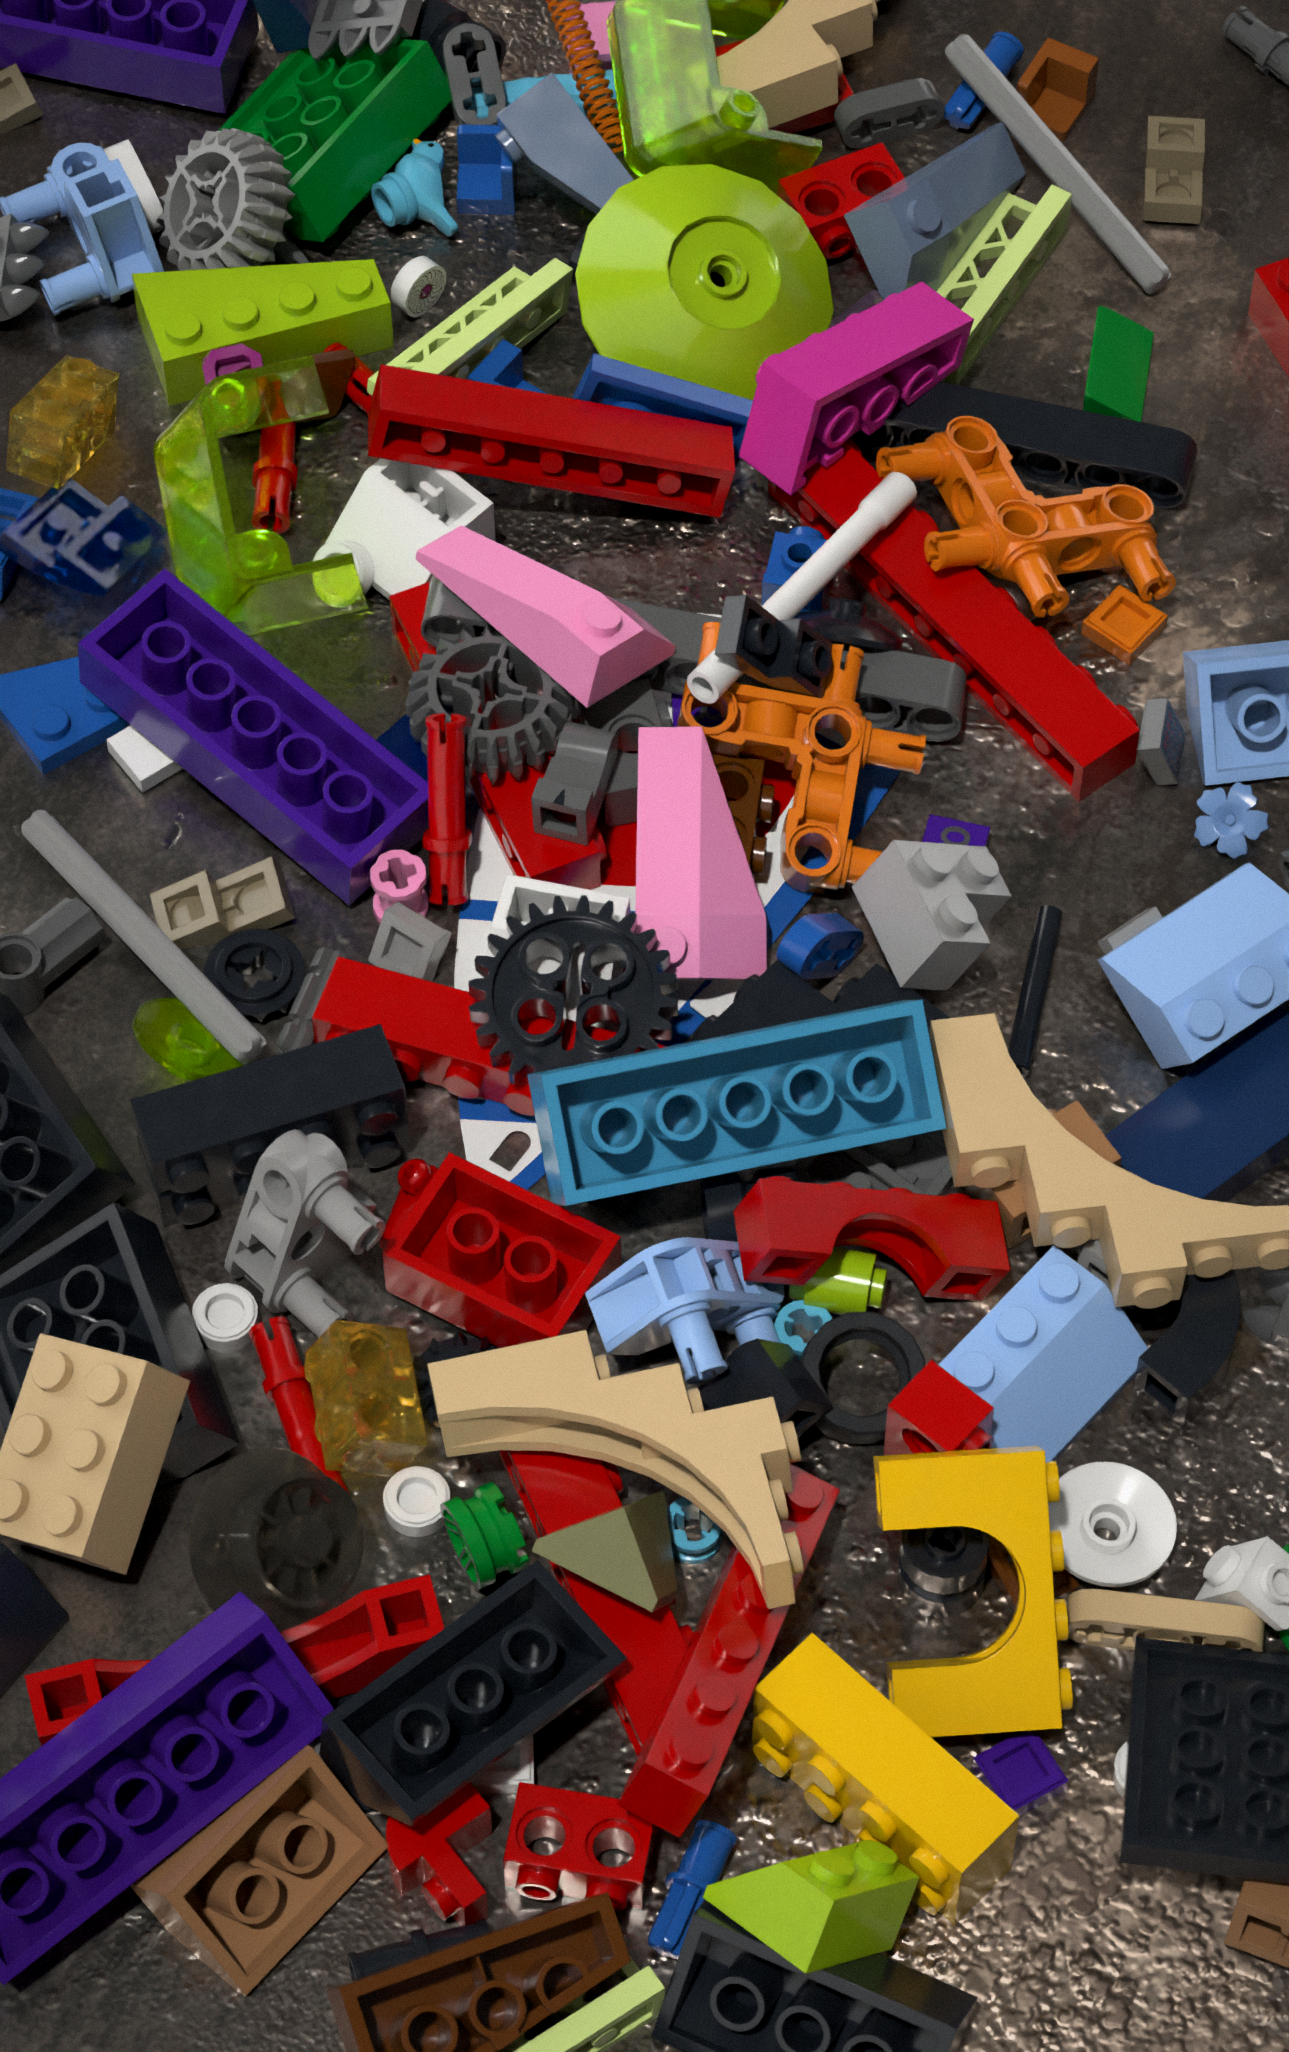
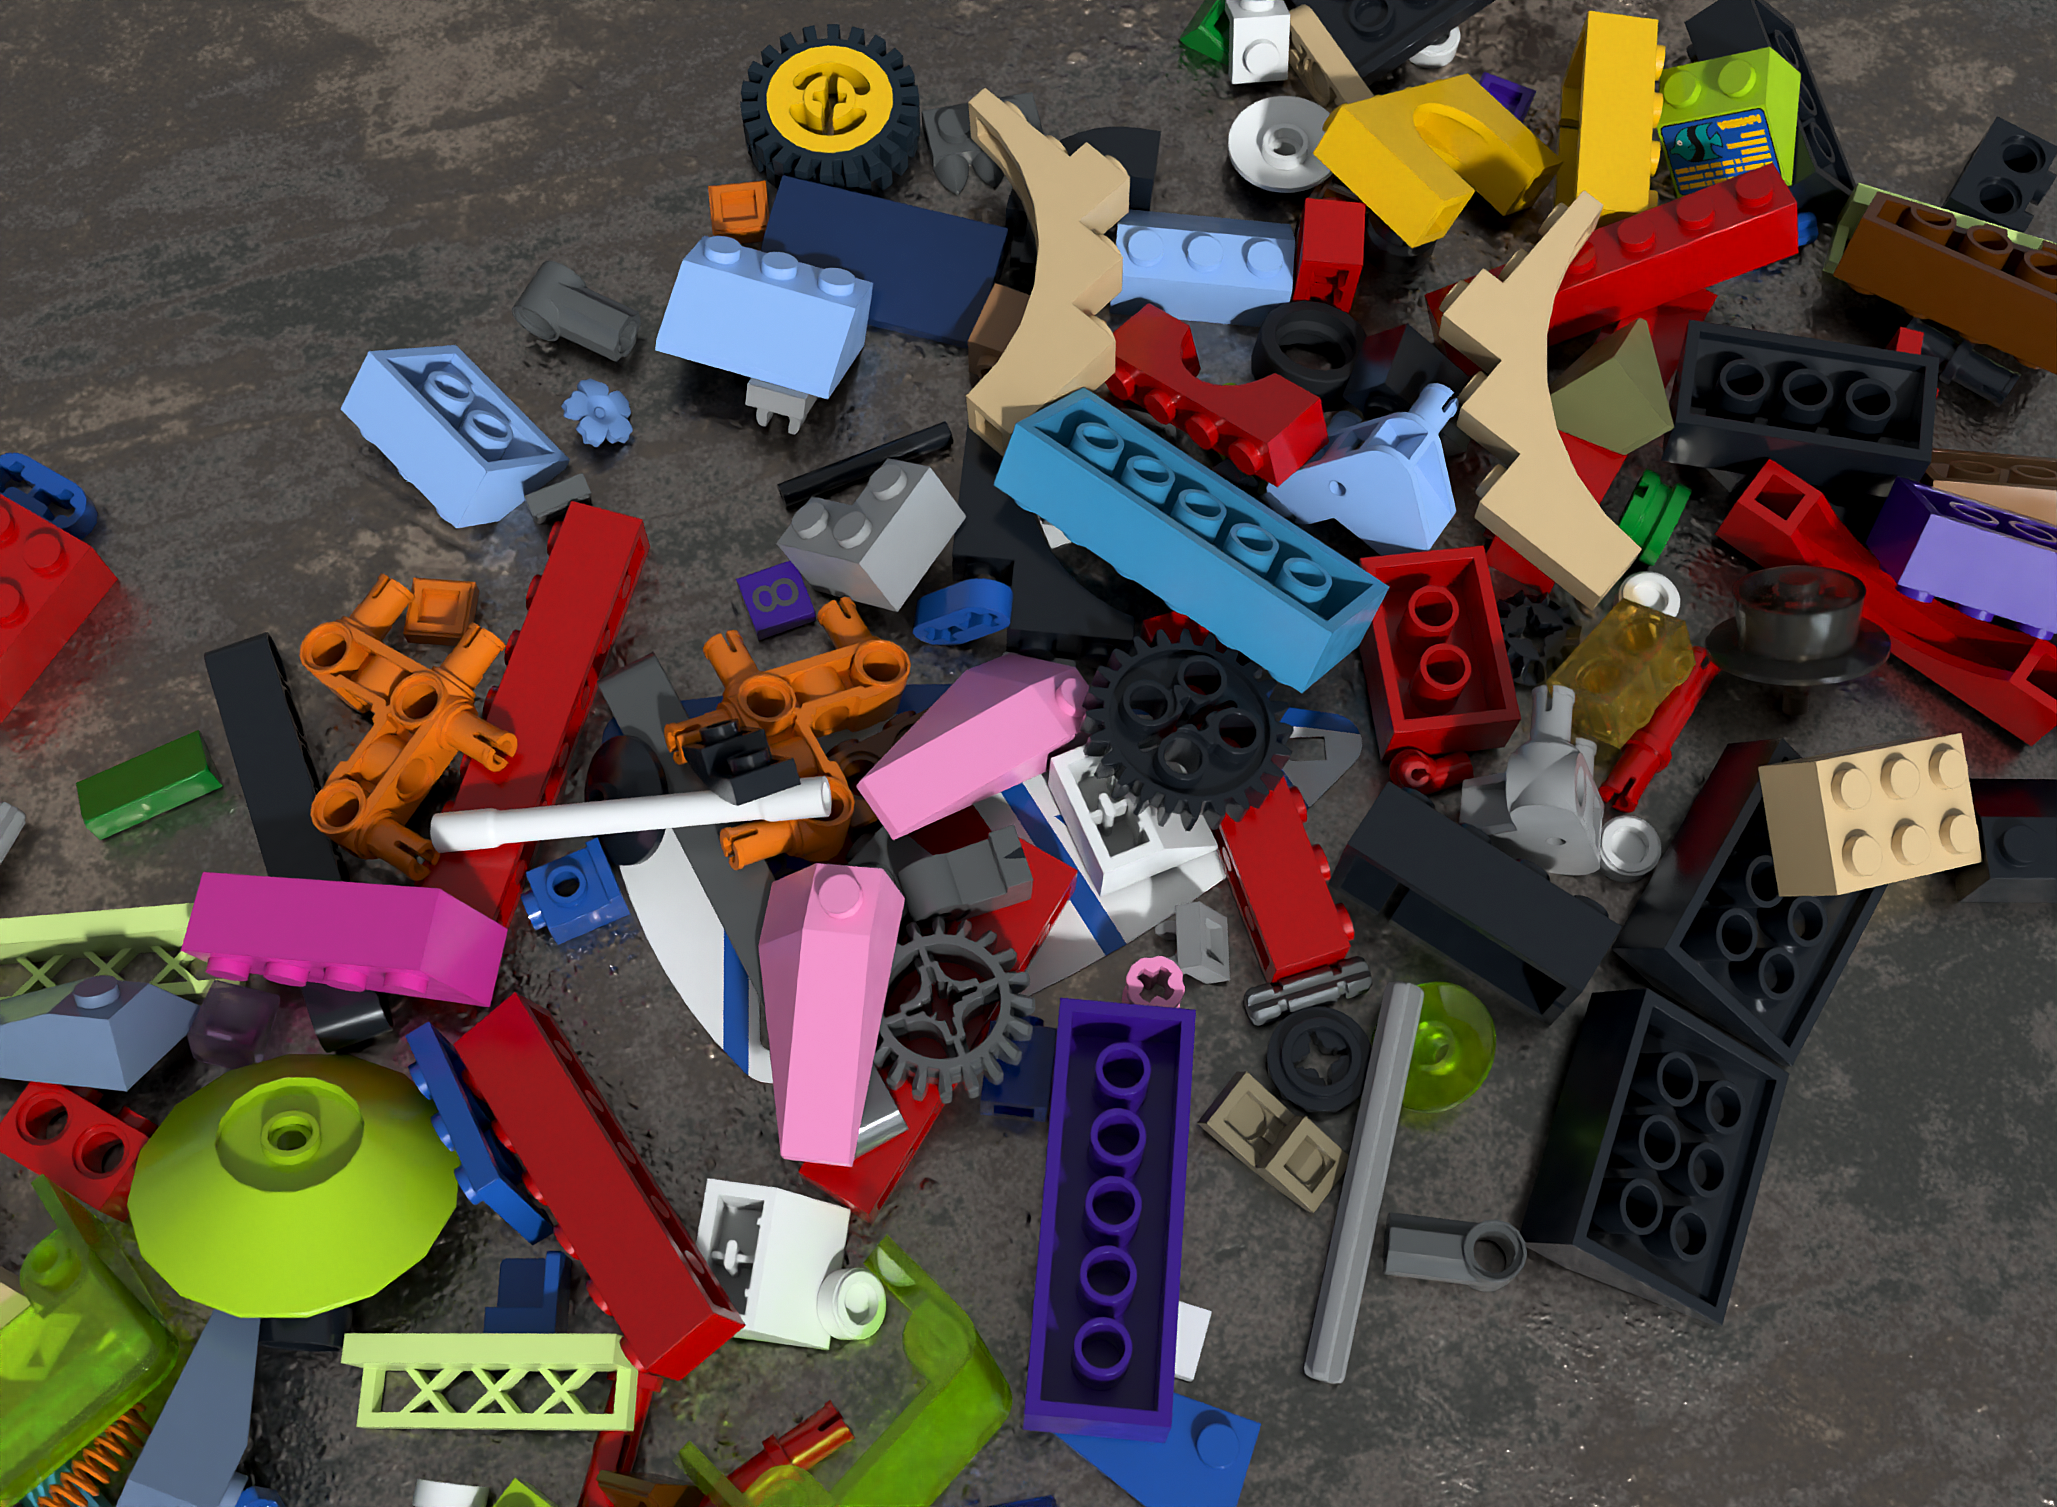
camera: 130 degrees left, 10 degrees up
red pin [423,713,472,905] -> none
red brick [503,1782,657,1912] -> none

